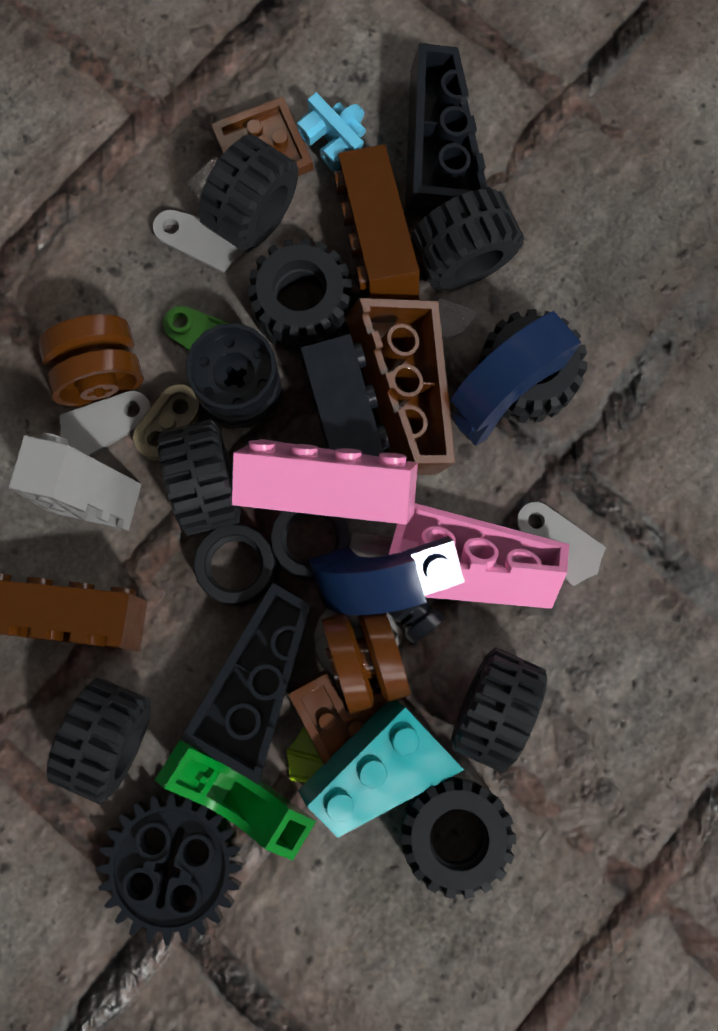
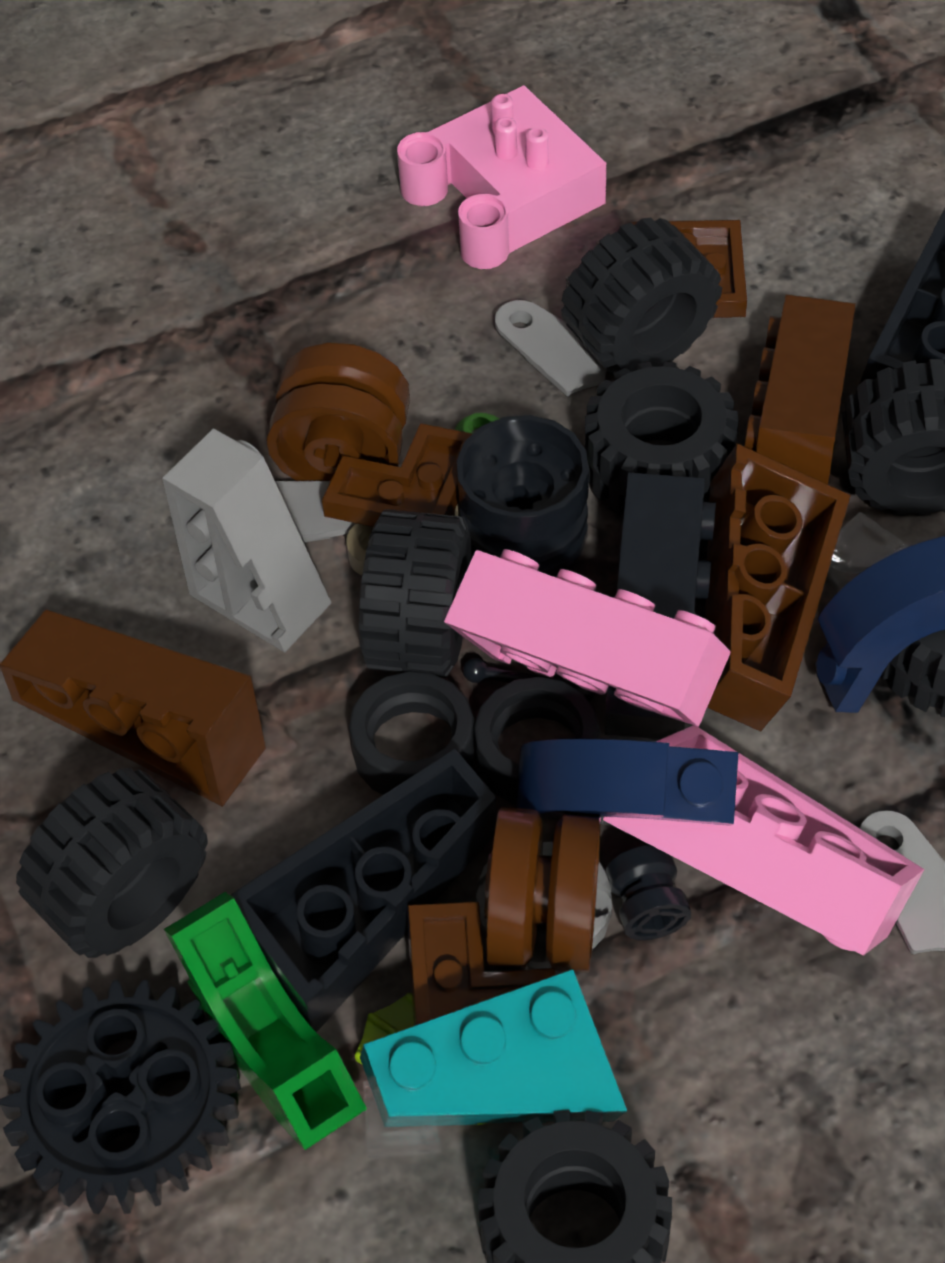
camera: 25 degrees right, 25 degrees down
medium azure hips [296,92,366,171] -> none
black tyre [451,647,547,773] -> none
none -> reddish brown plate [322,423,472,527]
none -> bright pink piece [397,85,606,269]

